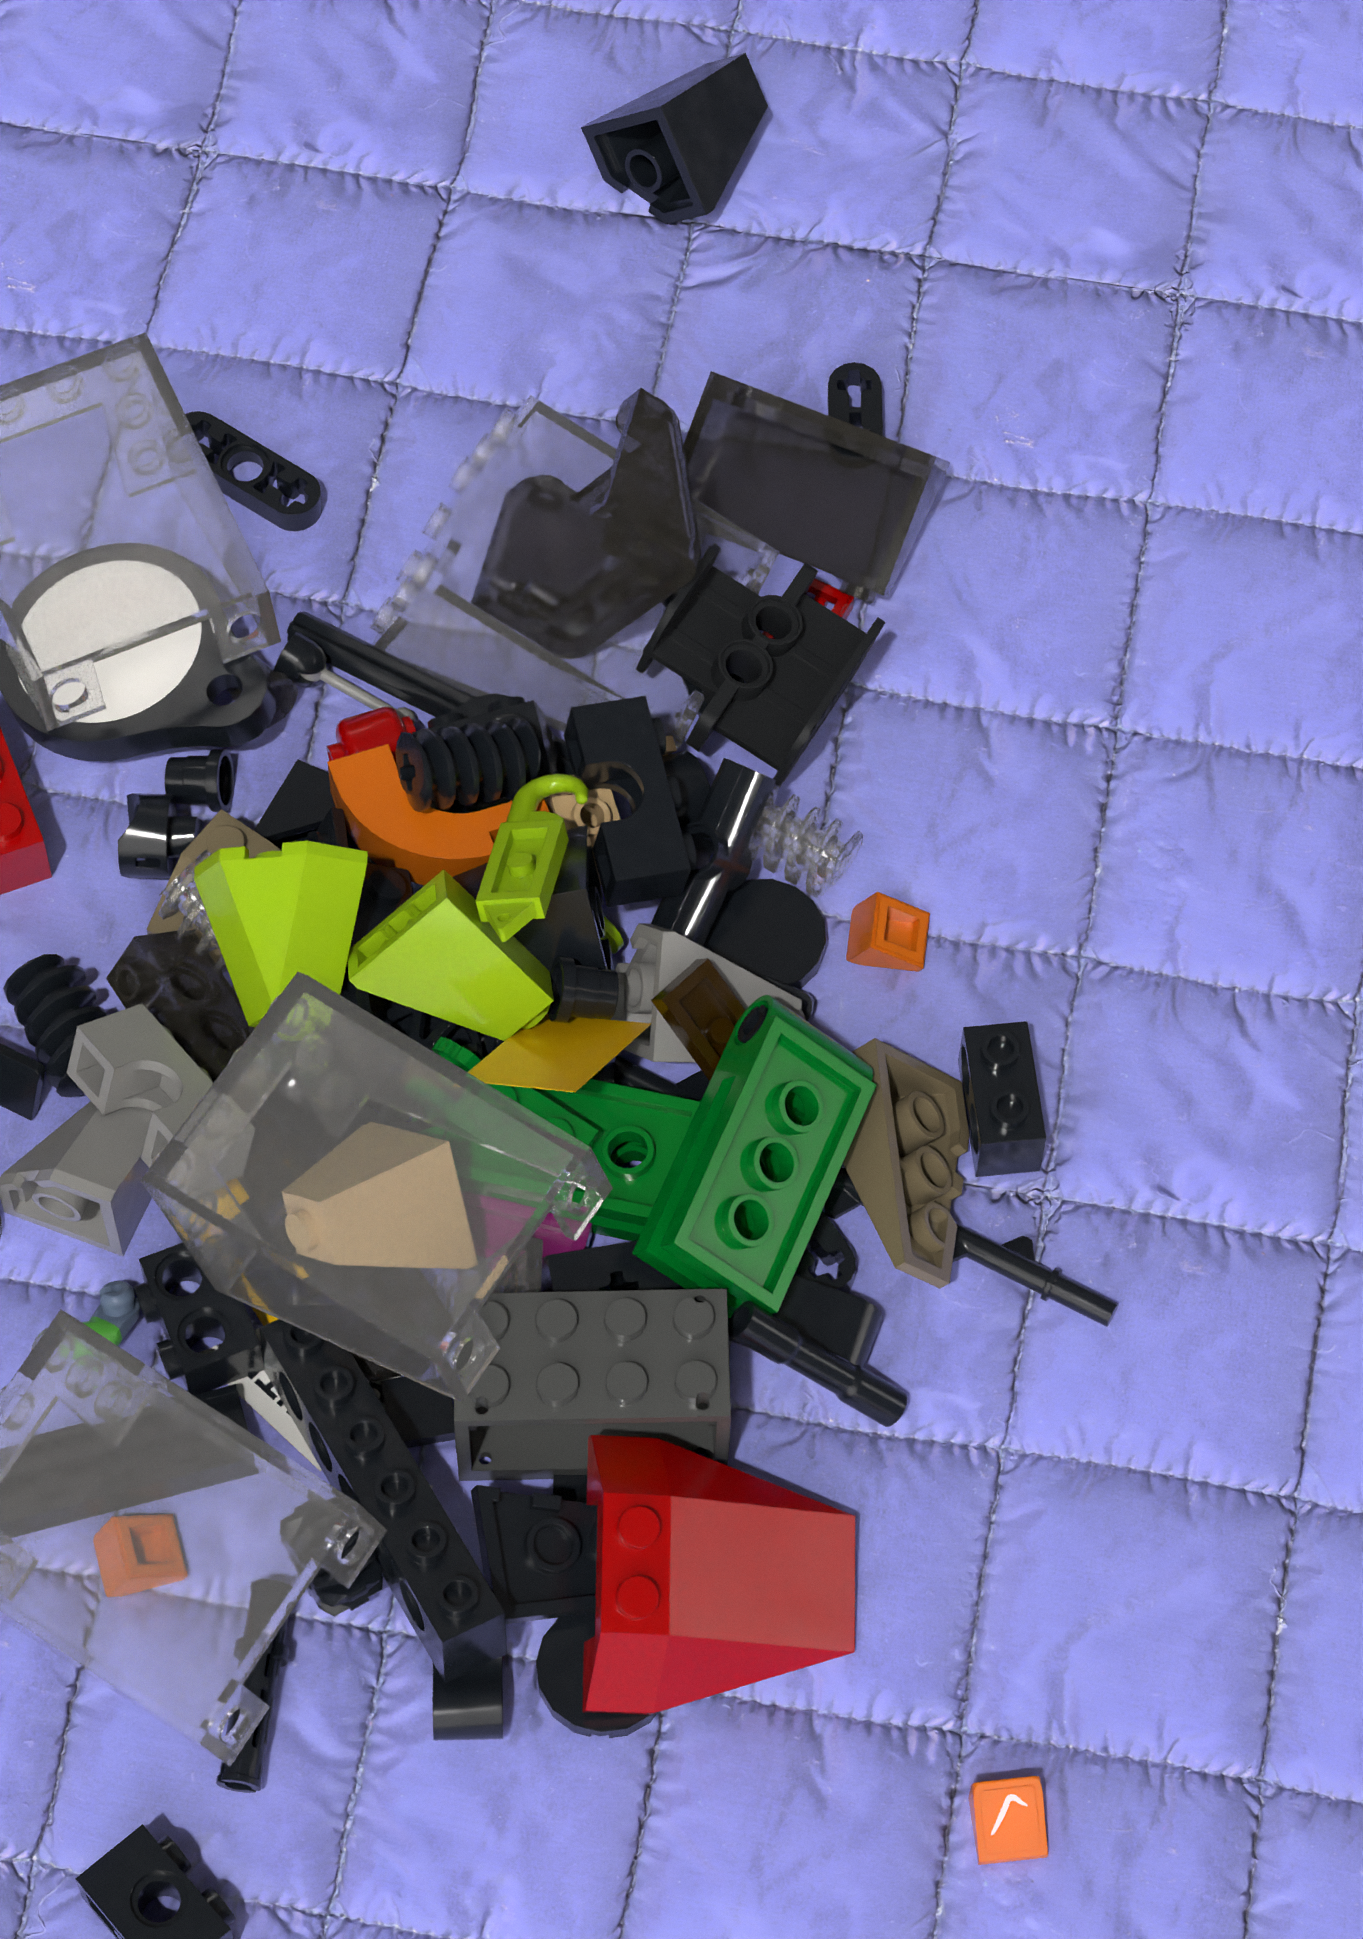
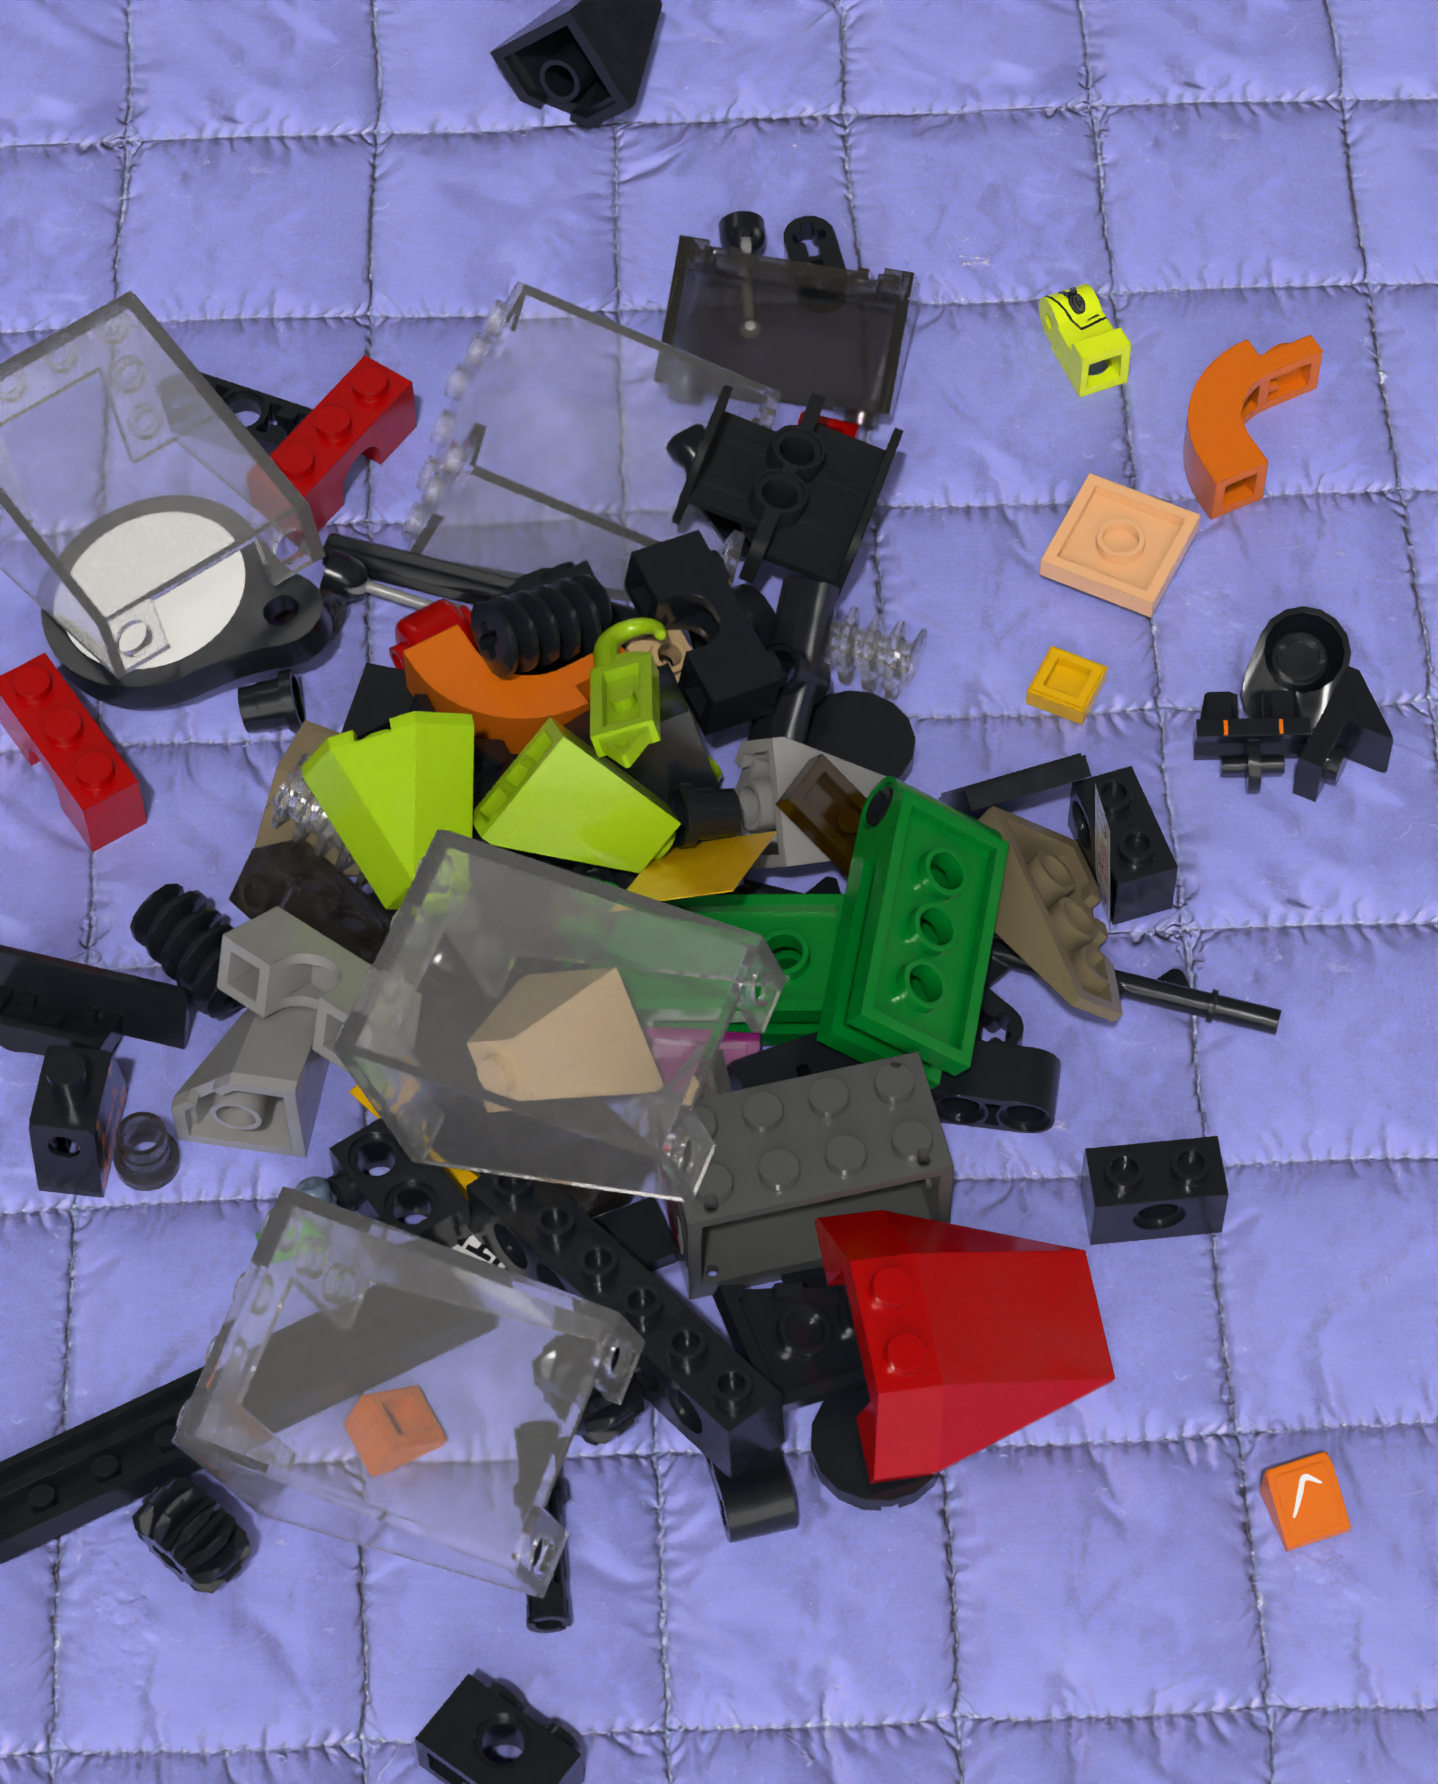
camera: 10 degrees left, 5 degrees down
black piece [118,793,200,879] -> none
clear smoke windscreen [470,388,701,659] -> none
black piece [728,1301,907,1427] -> none
orange slope [846,892,930,972] -> none
none -> red arch [254,355,417,543]
none -> black hinge [718,211,766,343]
none -> black tile [938,753,1091,813]
none -> yellow tile [1026,645,1108,725]
none -> neon yellow leg [1039,283,1131,398]
none -> light nougat plate [1039,473,1201,617]
none -> black brick [1080,1136,1229,1245]
none -> white sticker [1095,782,1111,929]
none -> orange arch [1183,335,1323,520]
none -> black hips [1193,690,1311,792]
none -> black cap [1241,606,1351,731]
none -> black slope [1293,666,1393,802]

